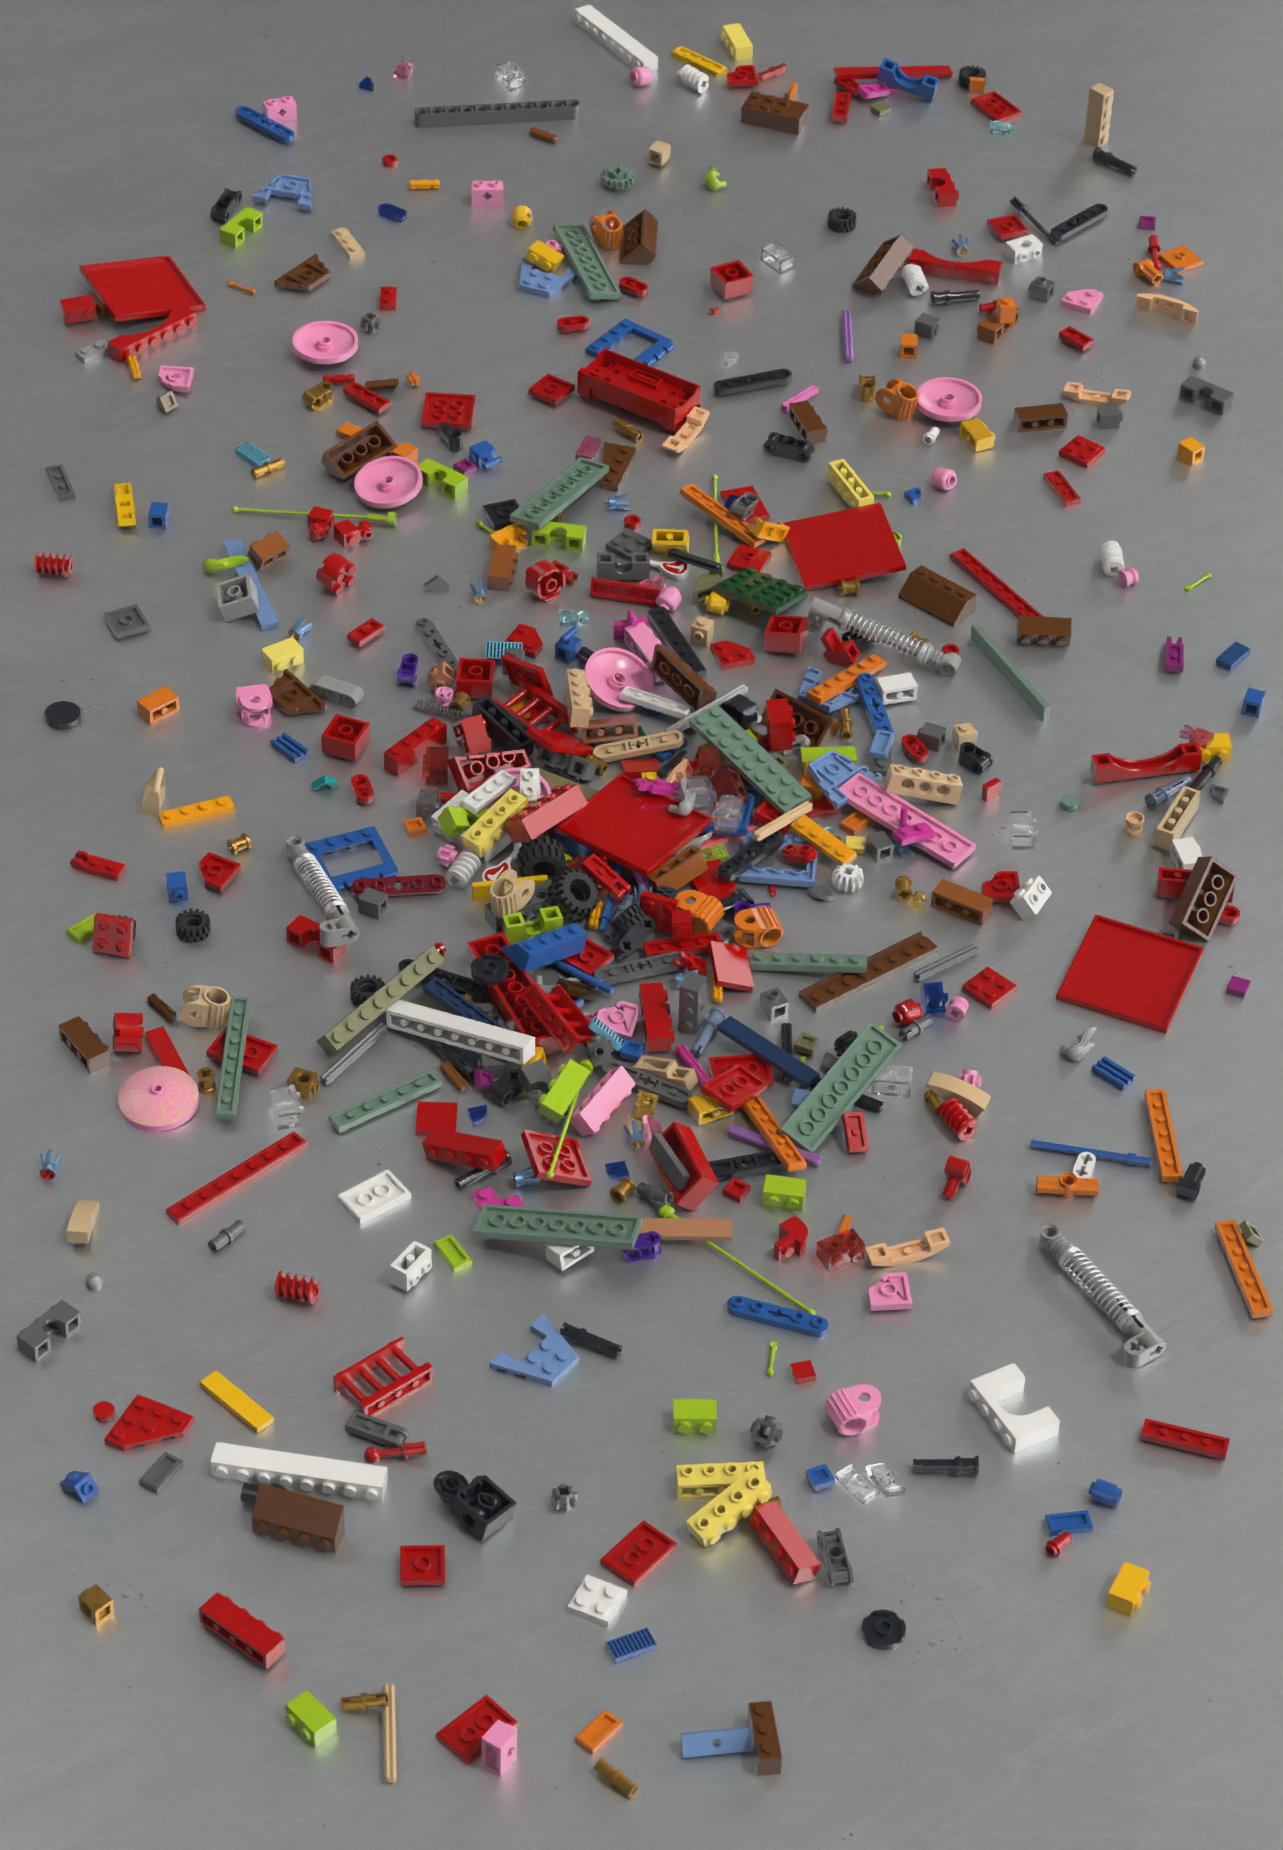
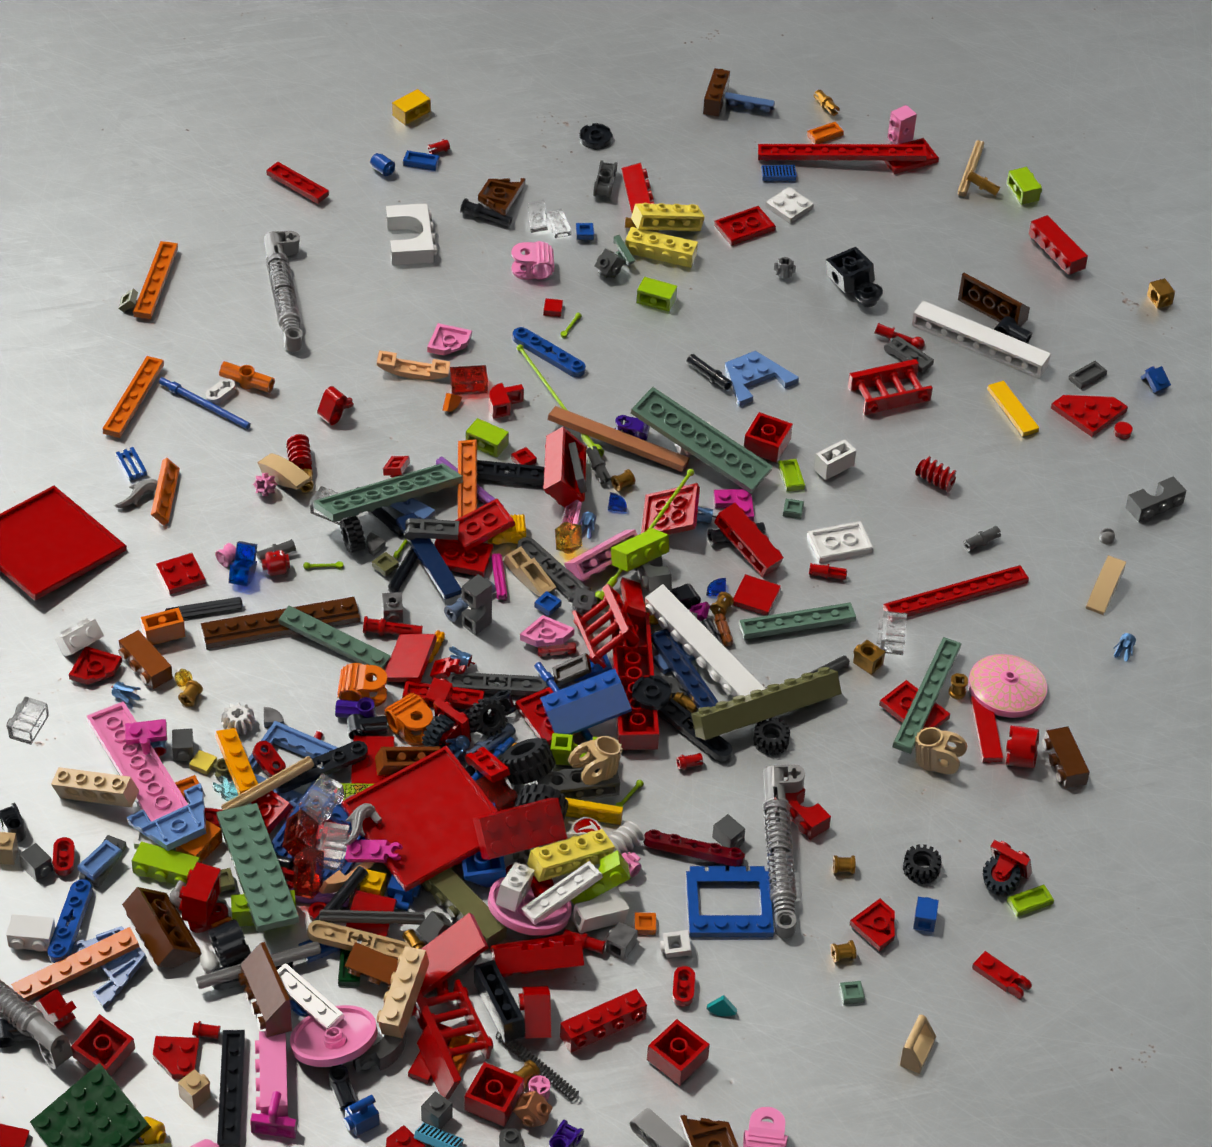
camera: 160 degrees left, 5 degrees up
reddish brown axle [147,993,177,1022] -> none
light orange plate [158,795,235,830] -> none
blue tile [271,732,309,763] -> none
red plate [400,1545,445,1586] -> none
clear red brick [422,747,449,785] -> none
medium azure tile [588,1016,625,1052] -> none
red brick [639,982,675,1052] -> none
flat silver tile [715,926,734,944] -> none
pearl gold pin [839,708,853,740] -> none
tile [981,777,1002,802] -> none
black piece [1175,1162,1206,1200] -> none
none -> flat silver piece [111,681,141,707]
none -> orange brick [140,607,186,645]
none -> orange tile [151,458,180,526]
none -> red pin [192,1021,221,1039]
none -> dark grey axle [319,910,425,925]
none -> red pin [363,616,423,636]
none -> dark grey plate [404,518,459,540]
none -> reddish brown wing [478,178,526,216]
none -> sand green tile [613,235,635,265]
none -> lime hinge [615,780,644,807]
none -> red tile [620,577,646,618]
none -> white brick [660,930,692,958]
none -> pearl gold bush [710,592,734,615]
none -> red brick [744,412,793,463]
none -> red plate [758,144,927,161]
none -> sand green tile [783,498,804,519]
none -> red axle [809,563,847,579]
none -> pearl gold bush [833,855,856,874]
none -> sand green tile [839,981,865,1005]

